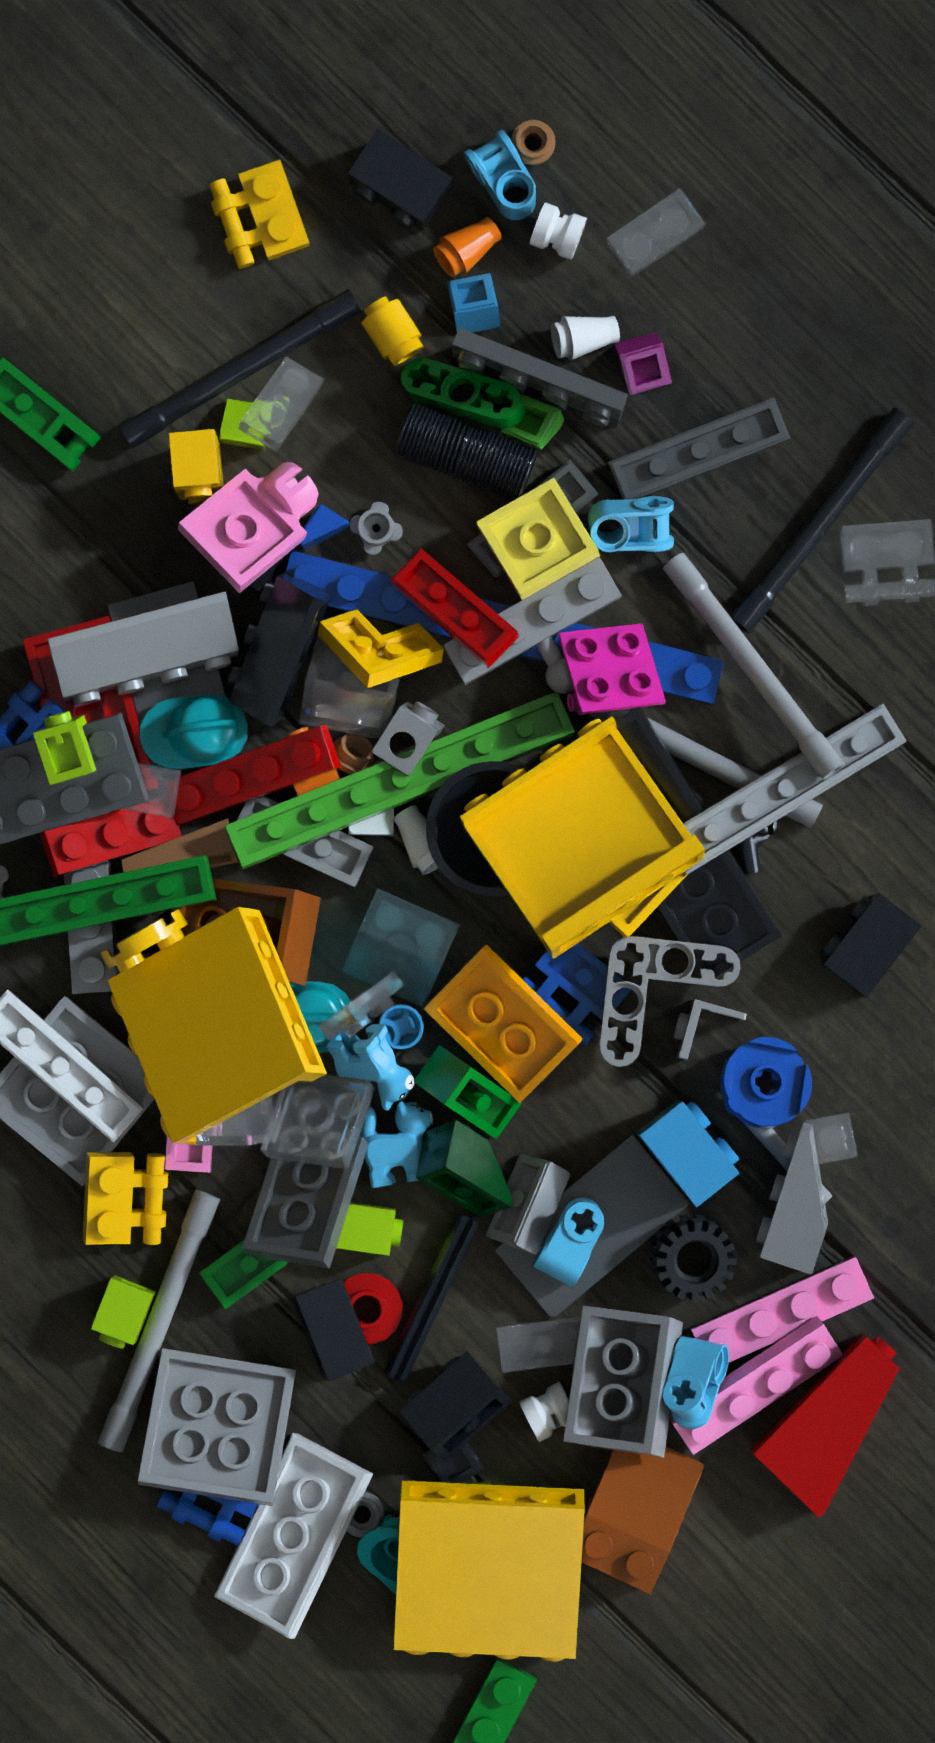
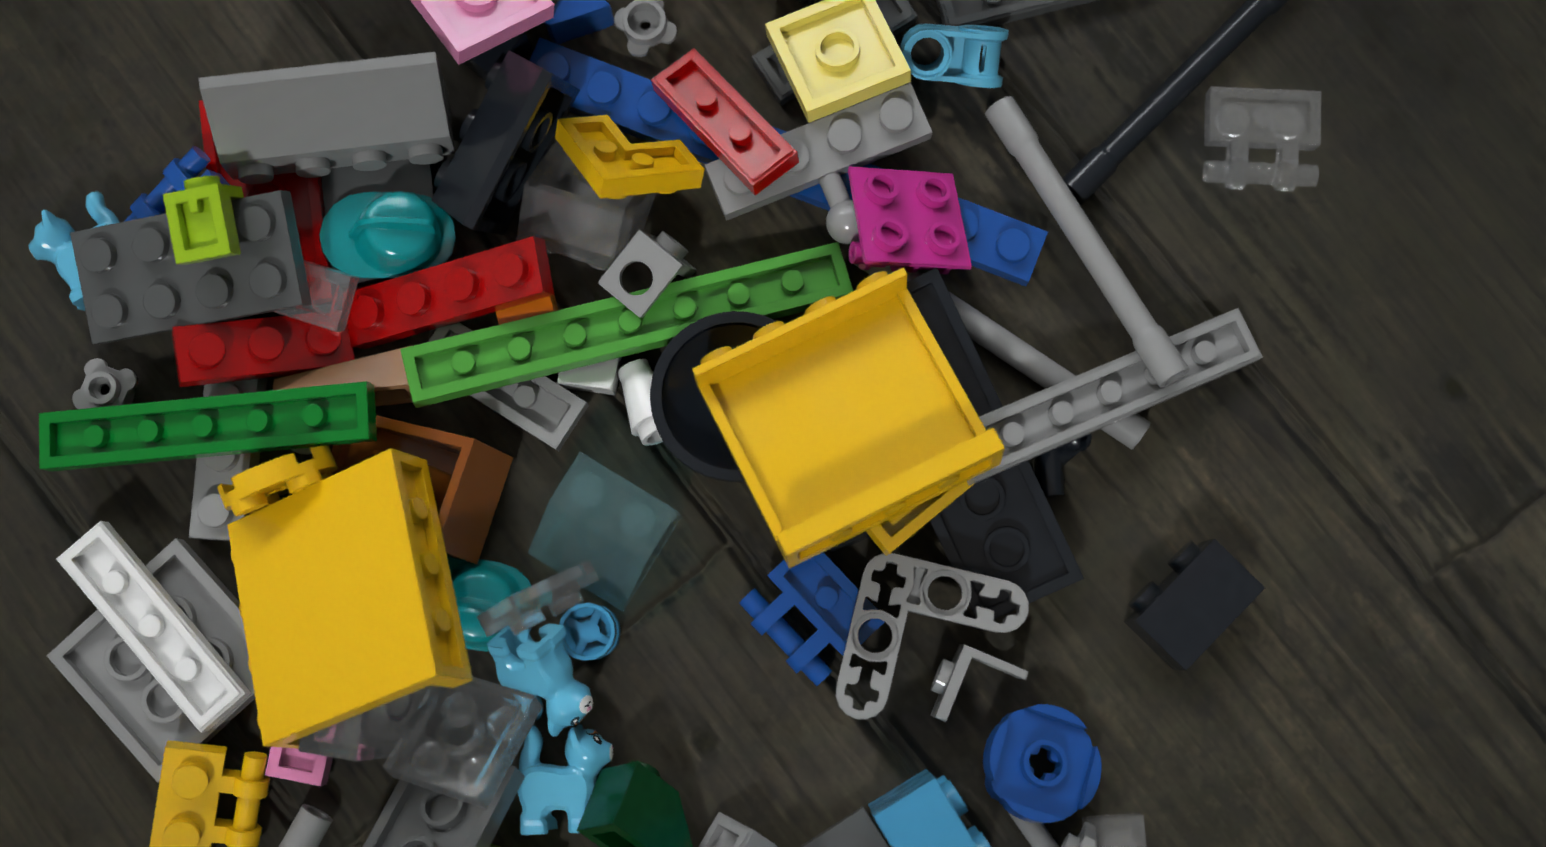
camera: 15 degrees right, 5 degrees down
medium nougat plate [333,733,374,775] -> none
green slope [414,1045,522,1140] -> none
light orange plate [424,944,583,1103] -> none

